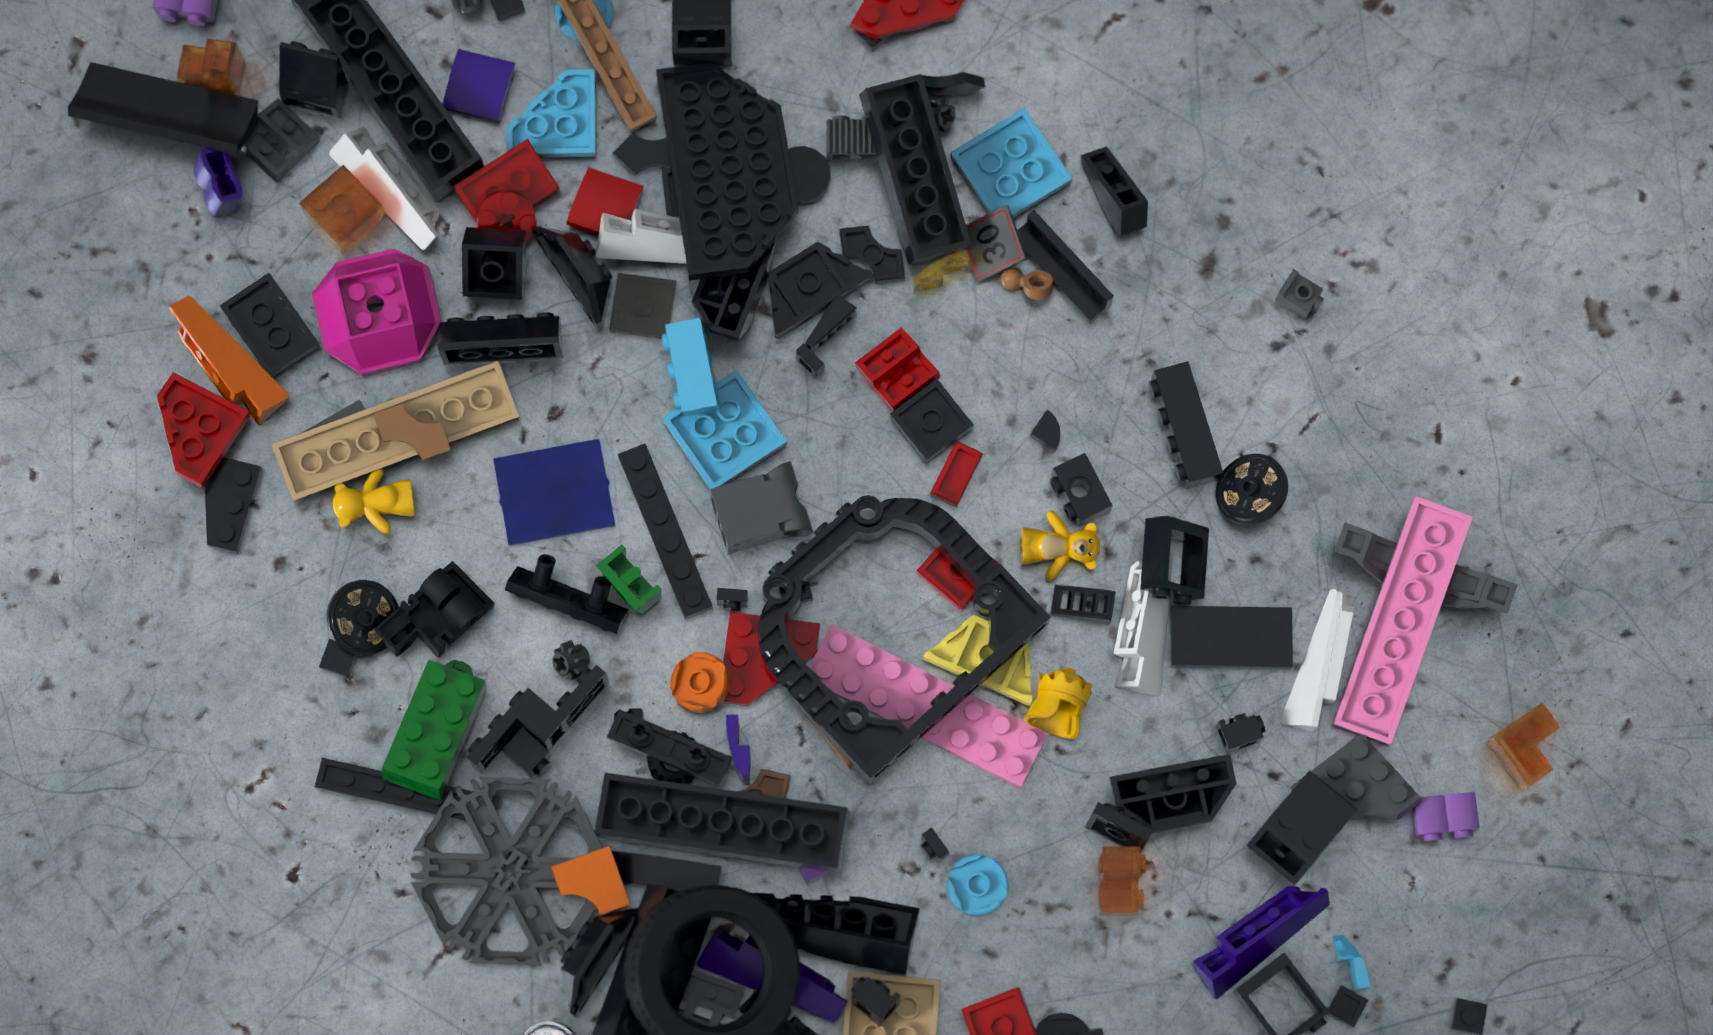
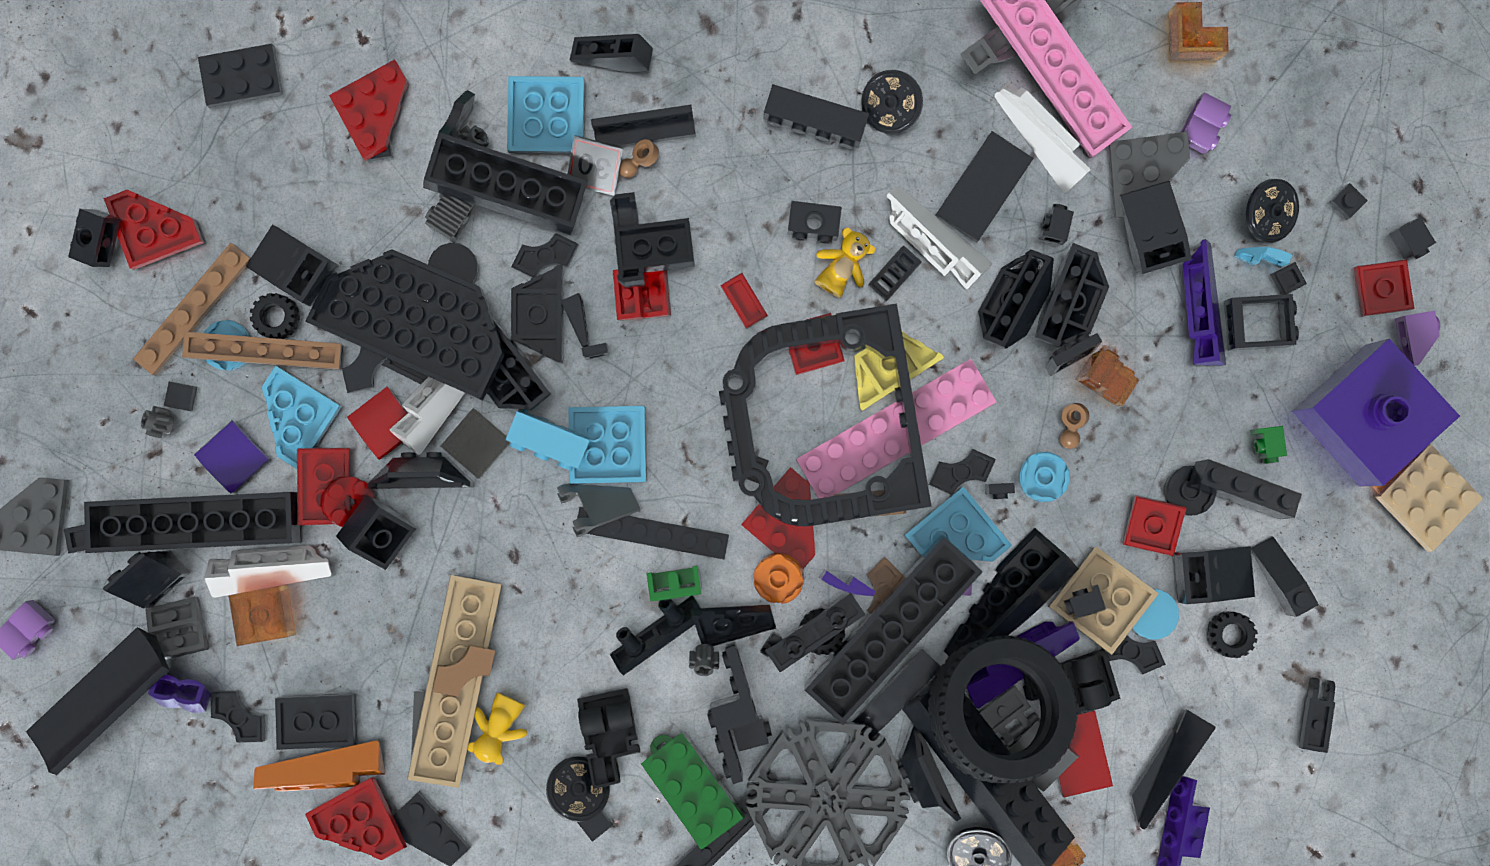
camera: 55 degrees left, 10 degrees up
clear orange brick [177,38,246,96] -> none
dark pink piece [312,249,442,376] -> none
black slope [438,312,563,365] -> none
clear blue piece [493,439,616,546] -> none
orange tile [551,846,630,915] -> none
dark grey piece [710,461,814,554] -> none
black plate [716,588,748,612] -> none
black plate [890,379,974,463] -> none
clear yellow slope [913,250,970,293] -> none
yellow hat [1023,667,1093,739] -> none
black tile [1030,410,1060,452] -> none
black window [1140,515,1209,605] -> none
none -> black tile [211,690,265,743]
none -> black tyre [250,293,300,339]
none -> dark grey flag [557,484,640,537]
none -> black piece [610,192,695,288]
none -> black wing [690,605,776,646]
none -> medium azure plate [904,486,1012,562]
none -> black tile [928,449,996,495]
none -> black wedge [978,249,1054,349]
none -> medium nougat plate [1060,403,1089,449]
none -> black shield [1246,179,1299,242]

